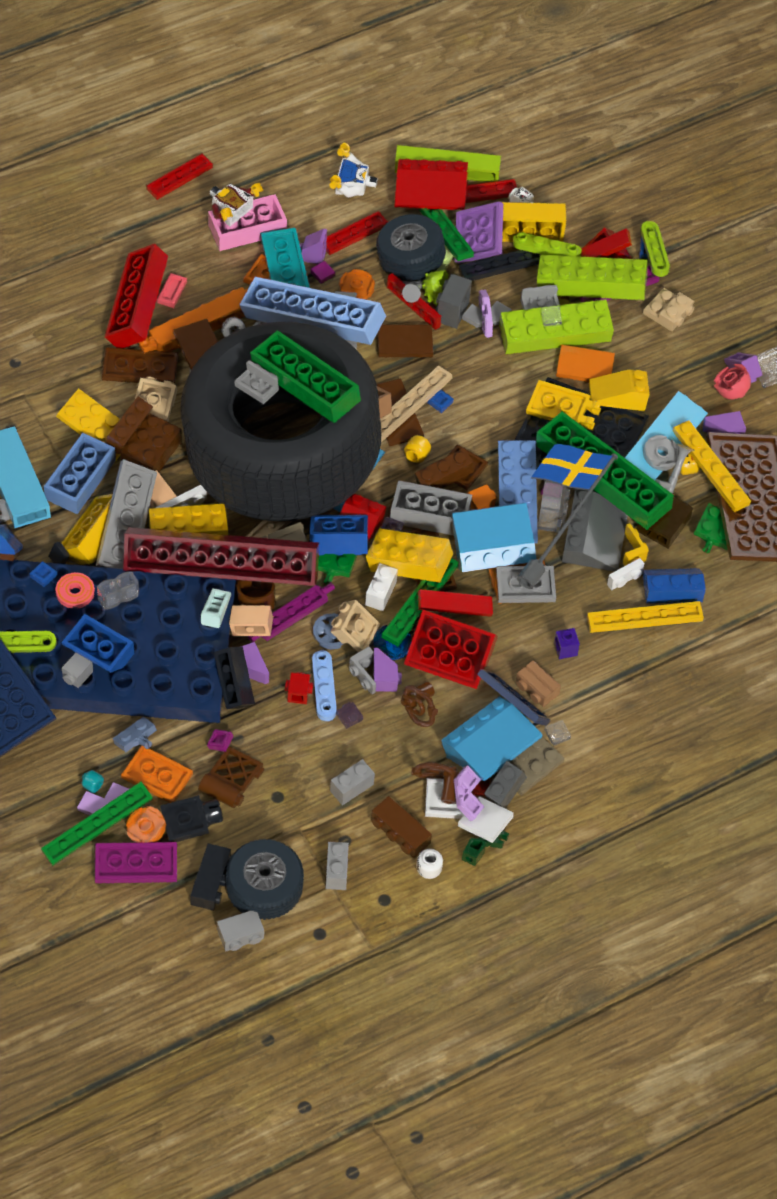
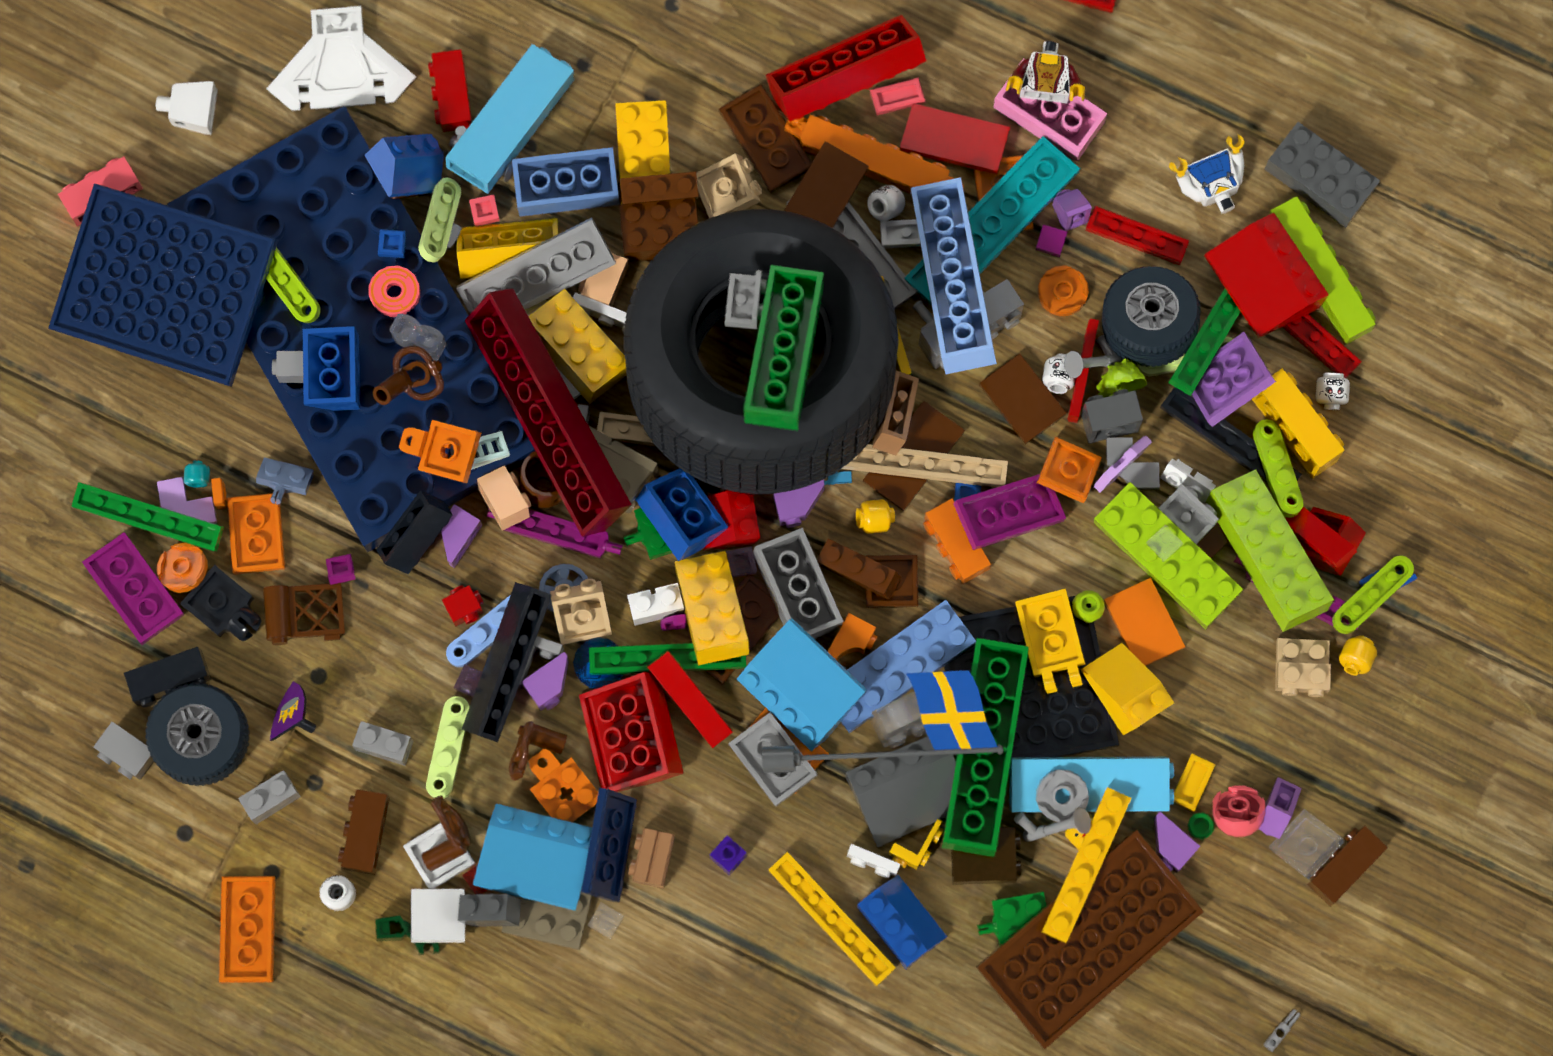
camera: 60 degrees right, 20 degrees up
lavender tile [454,765,484,821] -> none
none -> orange tile [211,478,228,509]
none -> orange tile [219,876,276,983]
none -> shield [270,681,316,741]
none -> reddish brown piece [373,346,444,405]
none -> orange plate [399,420,482,483]
none -> yellowish green plate [418,177,461,262]
none -> yellowish green plate [426,696,470,799]
none -> black brick [462,582,552,743]
none -> coral plate [469,195,500,226]
none -> orange plate [528,749,598,823]
none -> magenta tile [660,614,687,631]
none -> medium lavender slope [773,480,825,528]
none -> red tile [900,104,1010,175]
none -> orange brick [923,499,991,584]
none -> magenta plate [953,474,1066,550]
none -> orange tile [1037,437,1102,503]
none -> white head [1042,354,1076,394]
none -> lime plate [1072,590,1105,623]
none -> white hinge [1160,458,1216,504]
none -> yellow tile [1174,754,1216,812]
none -> green tile [1187,812,1214,840]
none -> dark grey brick [1265,122,1380,228]
none -> yellow head [1339,635,1377,676]

